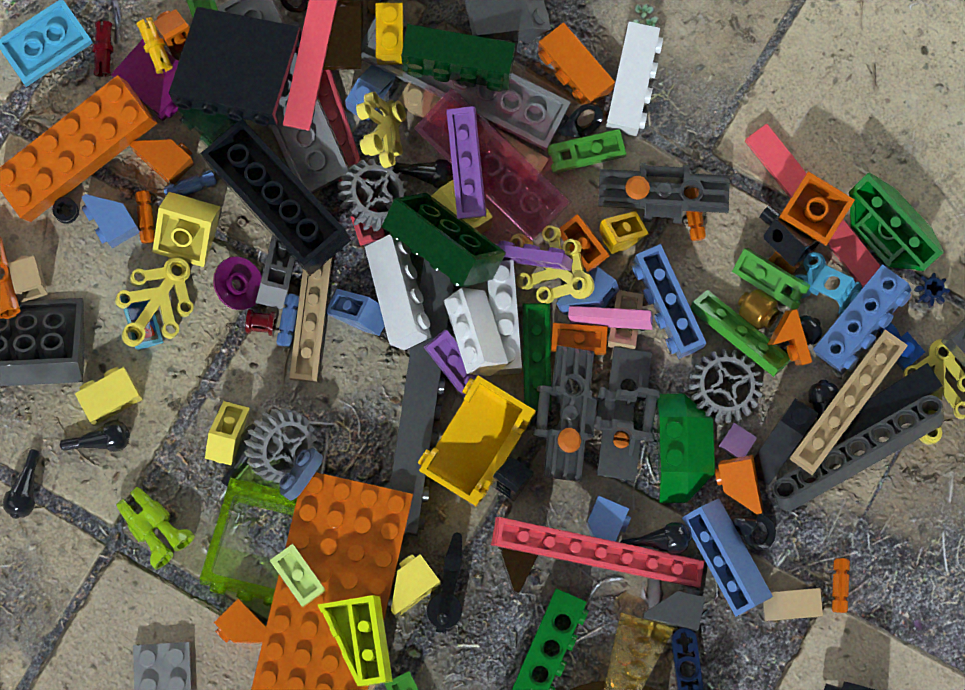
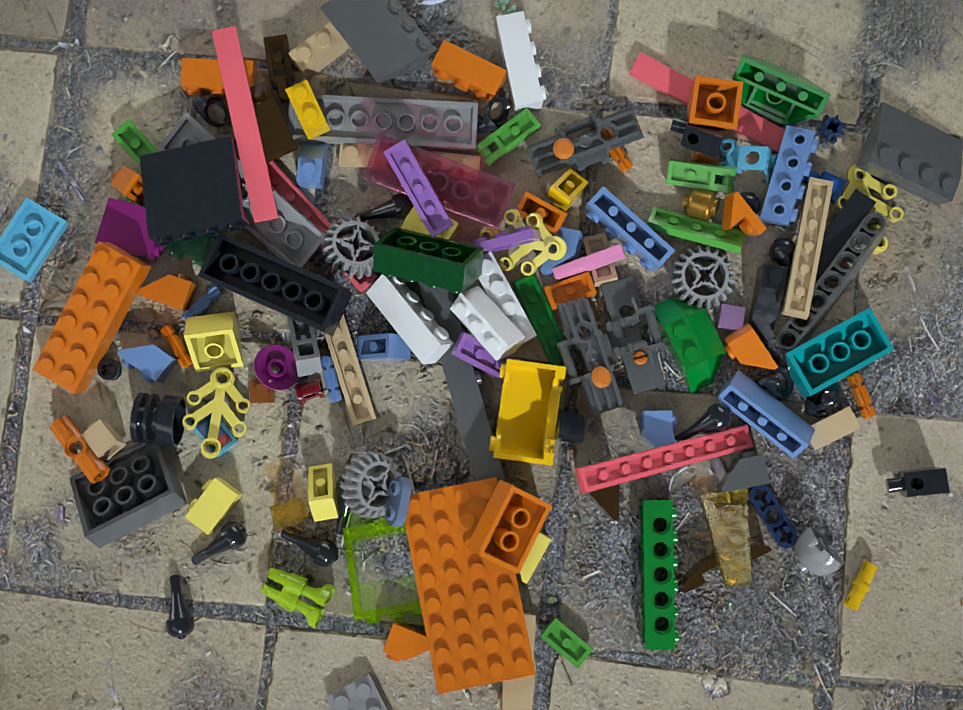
camera: 25 degrees left, 5 degrees up
dark red pin [92,21,114,77] -> none
yellow pin [136,17,173,74] -> none
yellowish green plate [270,544,326,607] -> none
neon yellow wedge [318,595,393,686] -> none
light yellow plant [356,91,406,168] -> none
dark green brick [401,24,515,92] -> none
black piece [427,532,462,634] -> none
none -> black wheel [130,392,186,447]
none -> dark orange plate [250,379,276,403]
none -> clear yellow brick [269,498,310,530]
none -> black piece [280,529,339,567]
none -> orange slope [466,480,552,574]
none -> teal slope [785,307,895,398]
none -> black piece [805,382,841,418]

